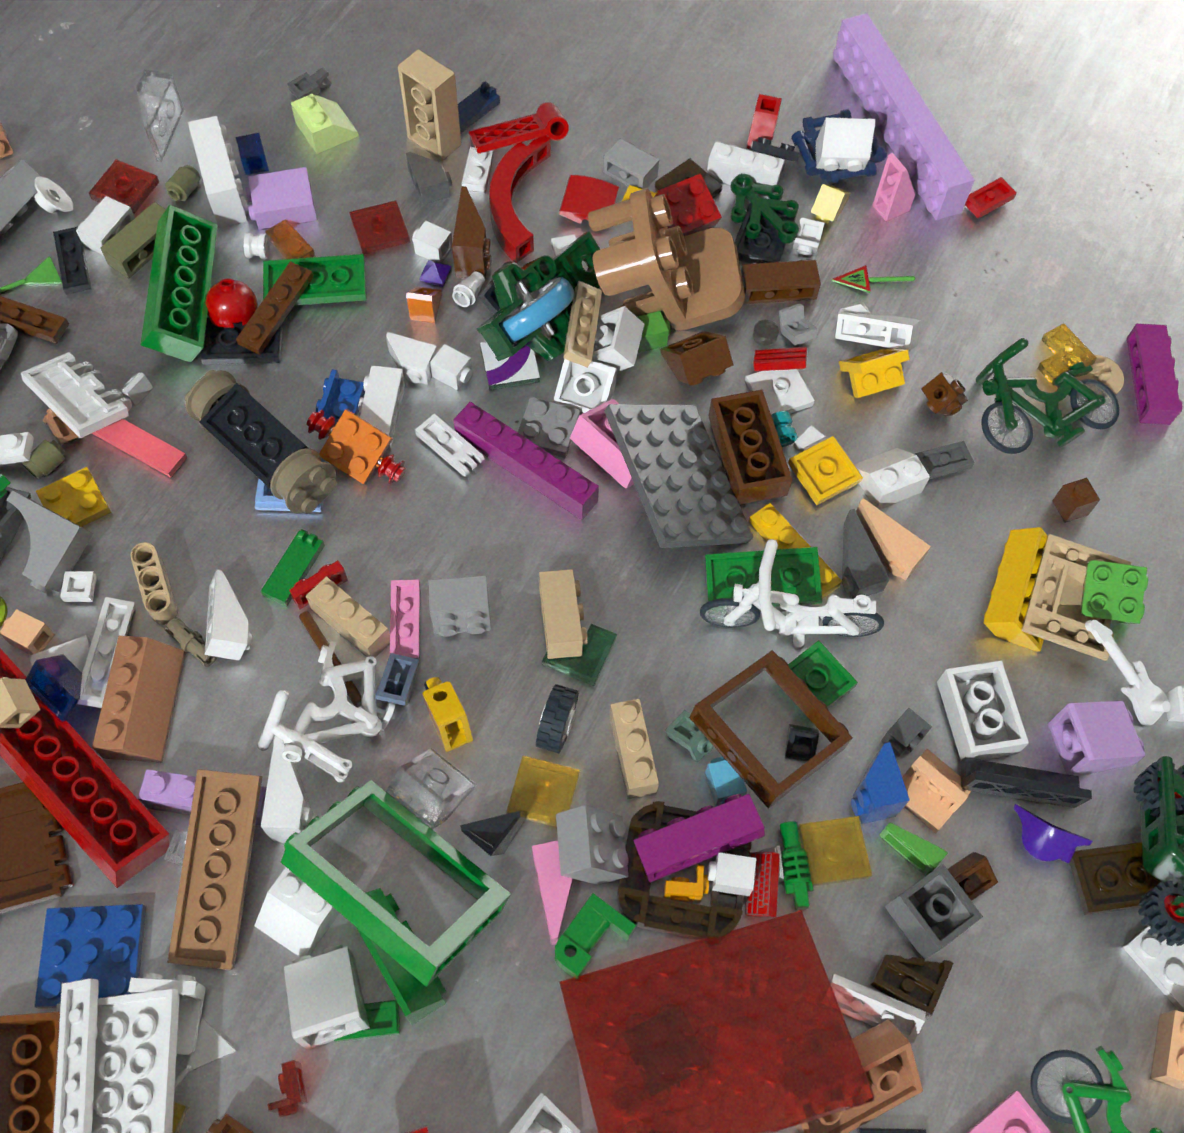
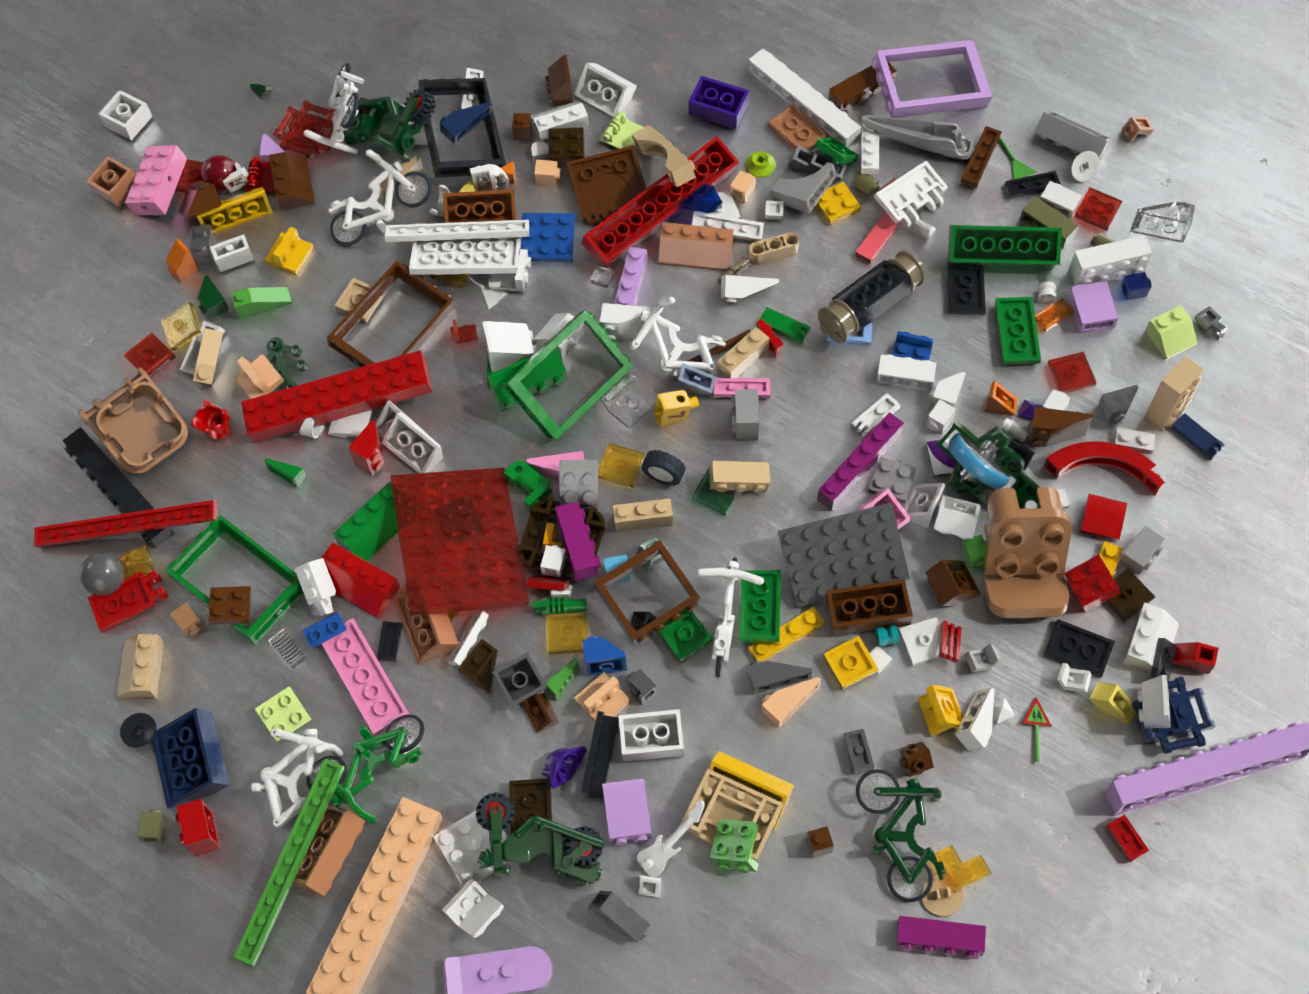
camera: 100 degrees right, 0 degrees up
medium nougat plate [167,769,263,970] -> none
red cylinder [205,278,258,328] -> none
reddish brown plate [236,261,314,355] -> none
orange plate [306,409,406,484] -> none
black slope [460,811,527,856] -> none
red piece [469,102,569,154] -> none
tan plate [563,281,602,368] -> none
dark green plant [730,174,799,244] -> none
reddish brown brick [741,260,821,304] -> none
clear smoke tile [753,320,779,346] -> none
white slope [854,448,930,510] -> none
bright pink slope [872,153,915,222] -> none

